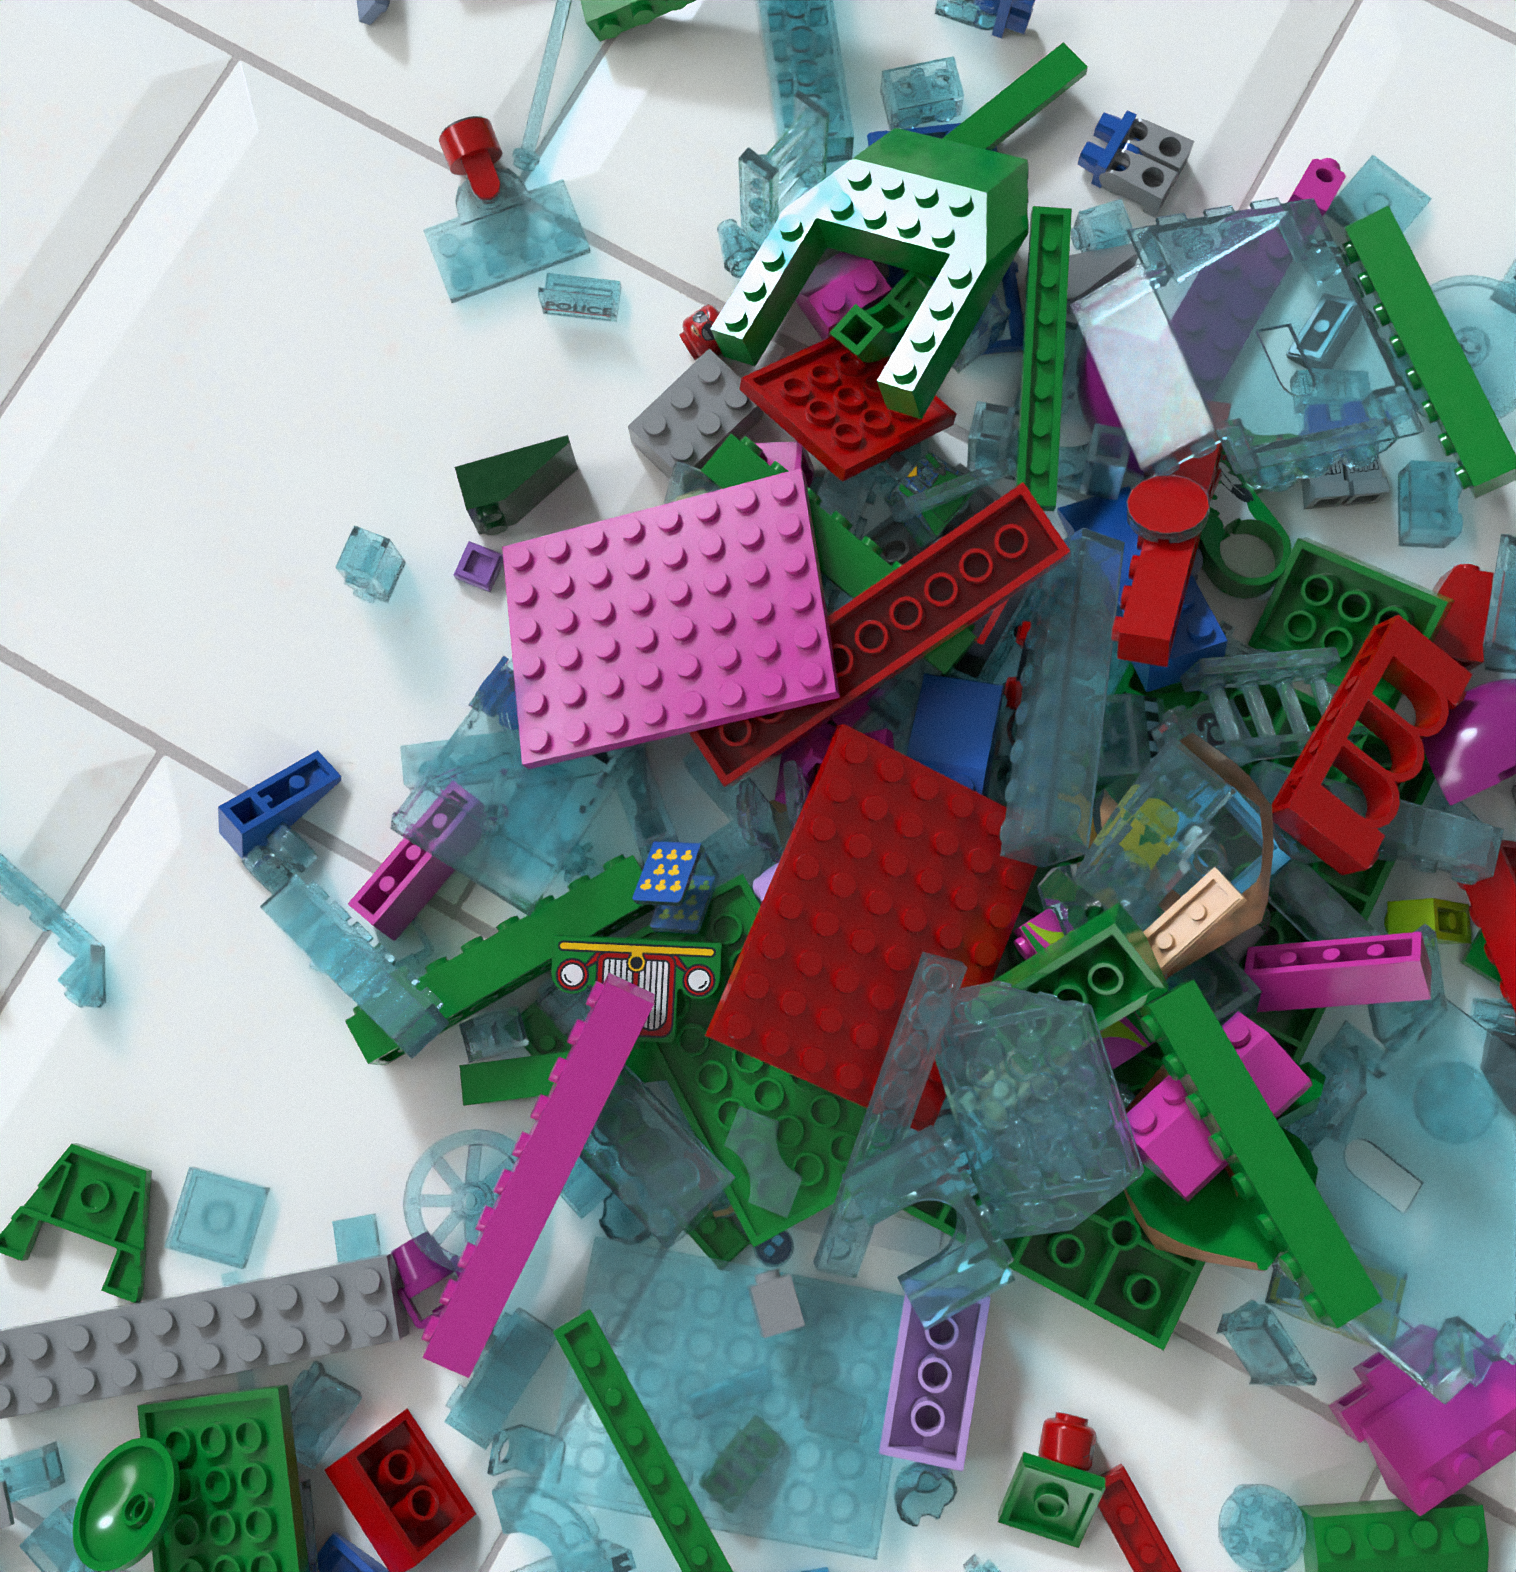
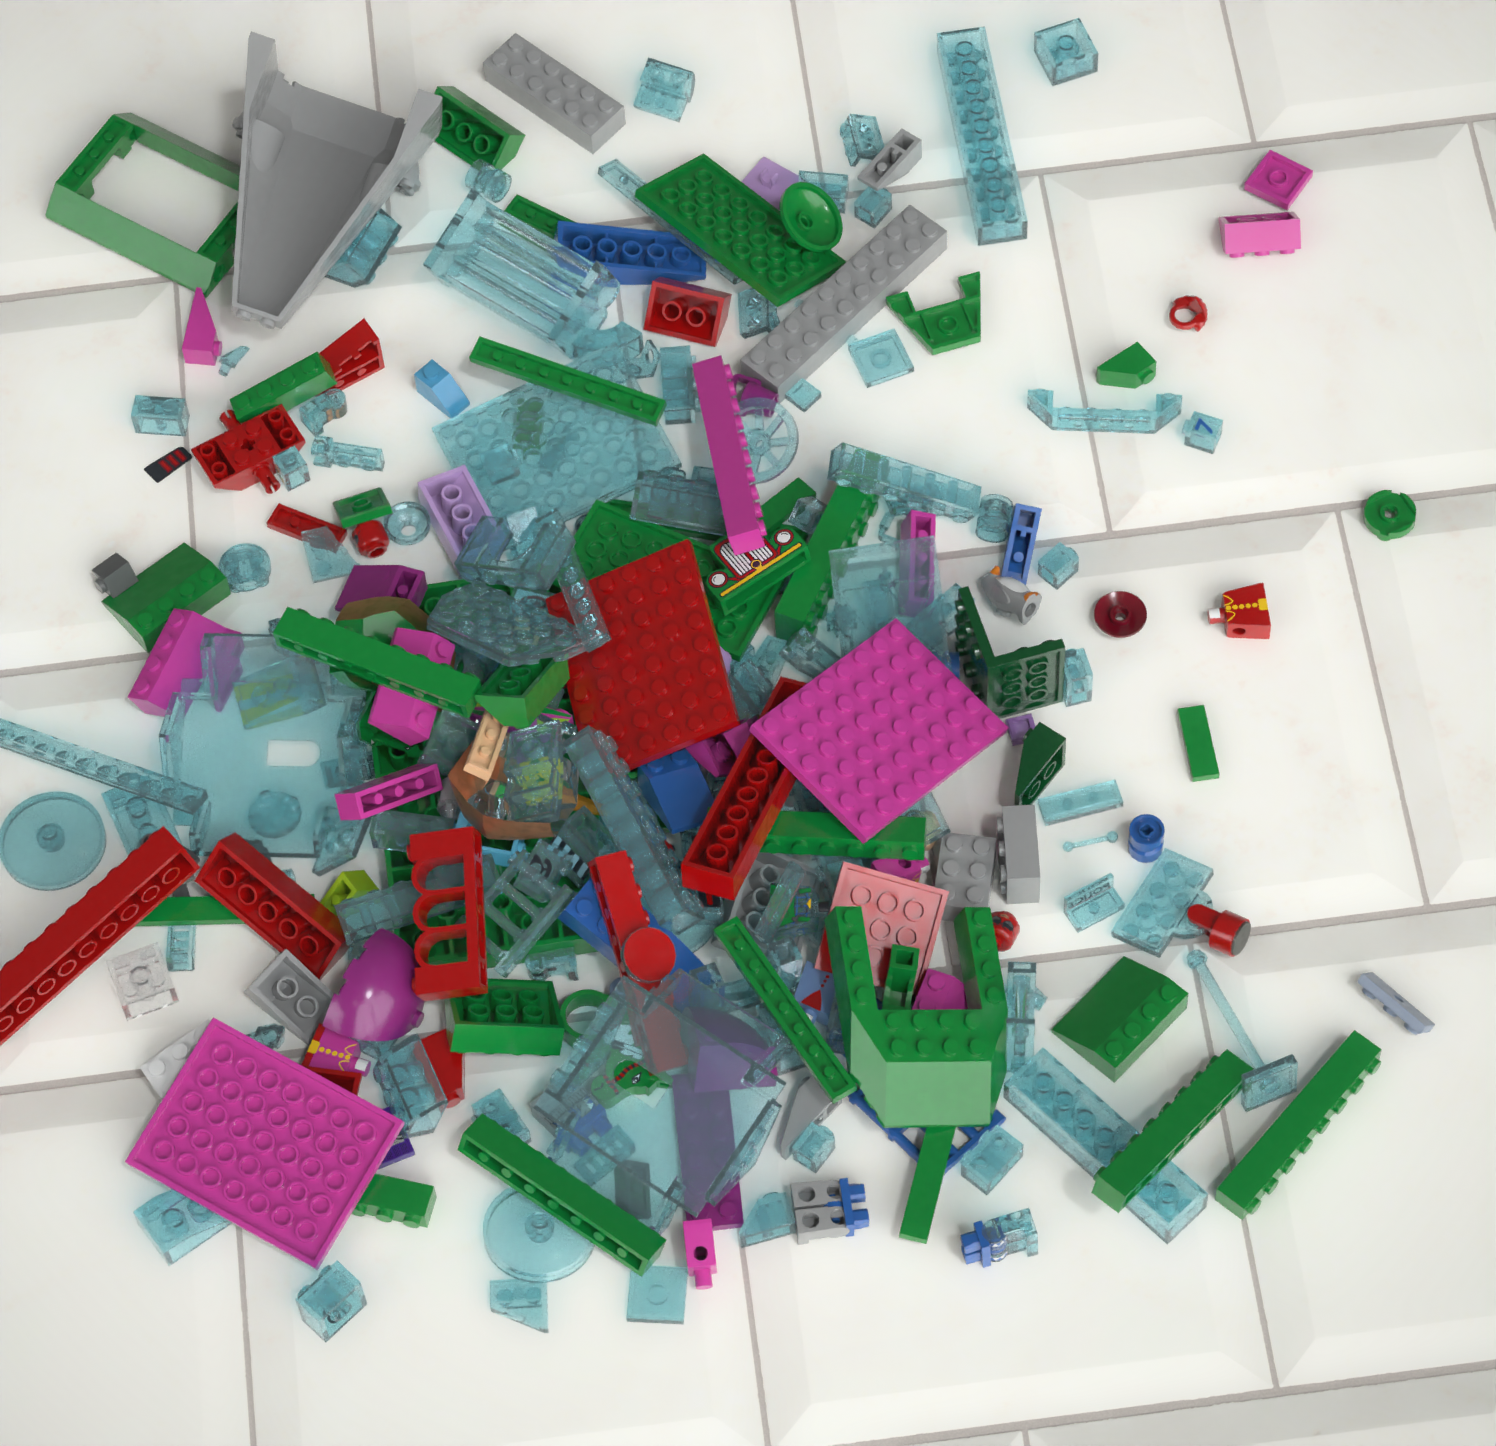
camera: 145 degrees right, 20 degrees down
piece [633,841,719,934] -> none
clear light blue tile [724,1106,803,1218] -> none
light grey brick [747,1268,805,1338] -> none
clear light blue hair [893,1462,958,1527] -> none
none -> clear light blue wing [301,526,360,583]
none -> magenta slope [335,565,428,612]
none -> clear light blue piece [383,501,431,545]
none -> clear light blue bracket [502,507,550,566]
none -> clear light blue slope [739,1192,796,1248]
none -> medium blue torso [794,961,839,1026]
none -> dark green bracket [954,586,1066,719]
none -> light grey animal [981,566,1042,625]
none -> light grey brick [996,805,1040,904]
none -> clear light blue brick [1038,542,1079,590]
none -> clear light blue tile [1038,780,1123,826]
none -> green slope [1051,956,1189,1083]
none -> clear light blue hinge [1063,831,1118,852]
none -> dark red dish [1094,591,1147,638]
none -> blue wheel [1128,814,1165,863]
none -> green tile [1177,705,1220,782]
none -> red torso [1207,583,1271,639]

